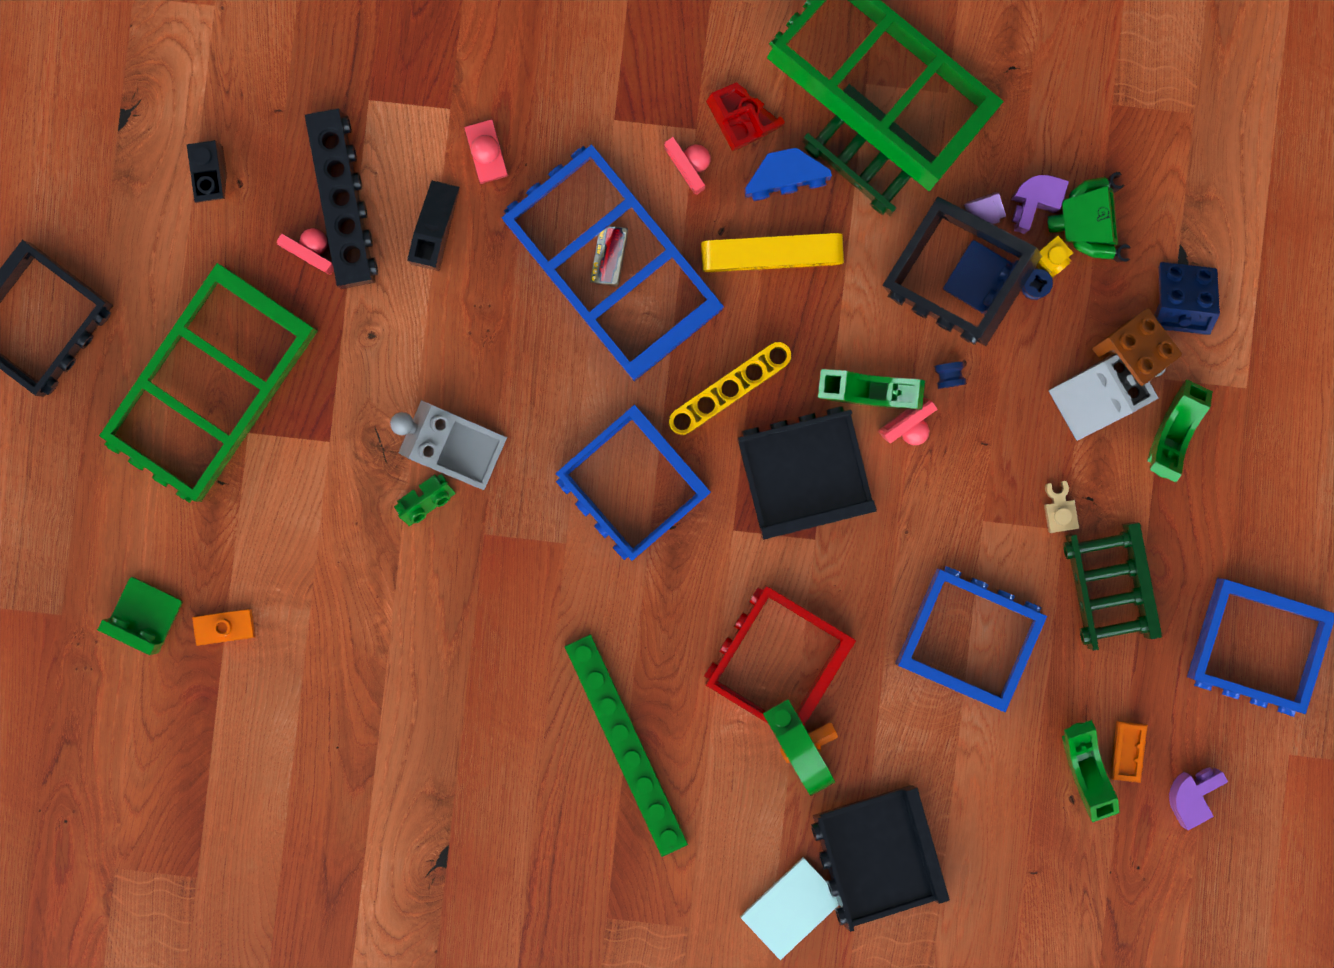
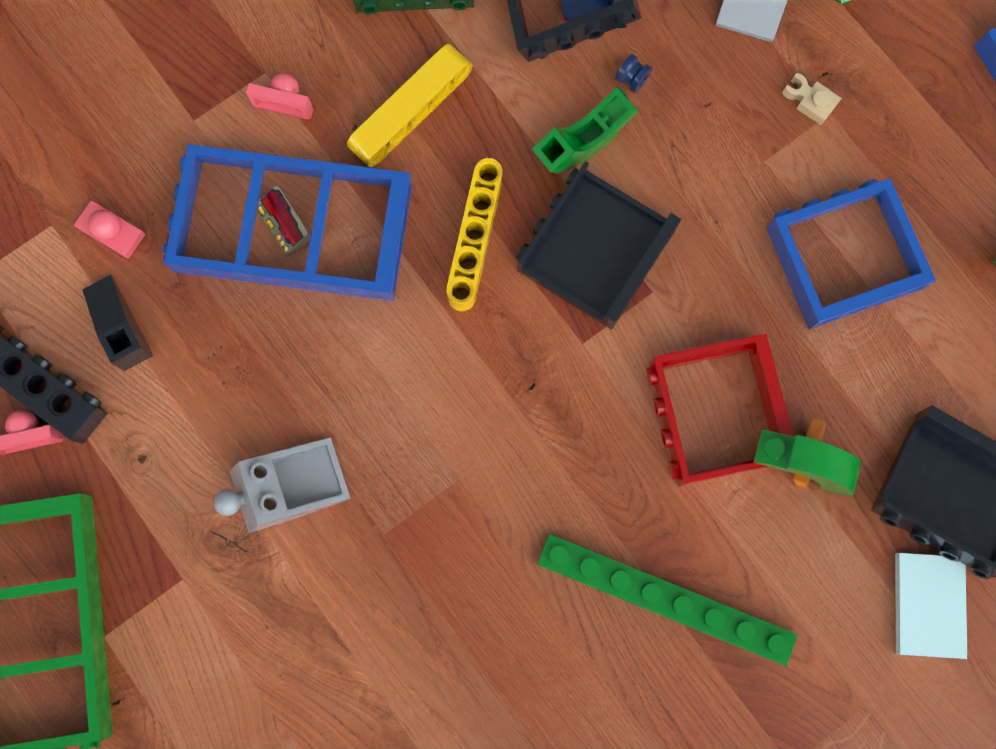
camera: 45 degrees left, 10 degrees down
green hinge [394,473,456,526] -> none
blue window [555,404,711,561] -> none
red slope [706,82,785,152] -> none
blue slope [744,148,832,201] -> none
coral tile [879,398,937,445] -> none
dark green fence [1063,522,1162,651] -> none

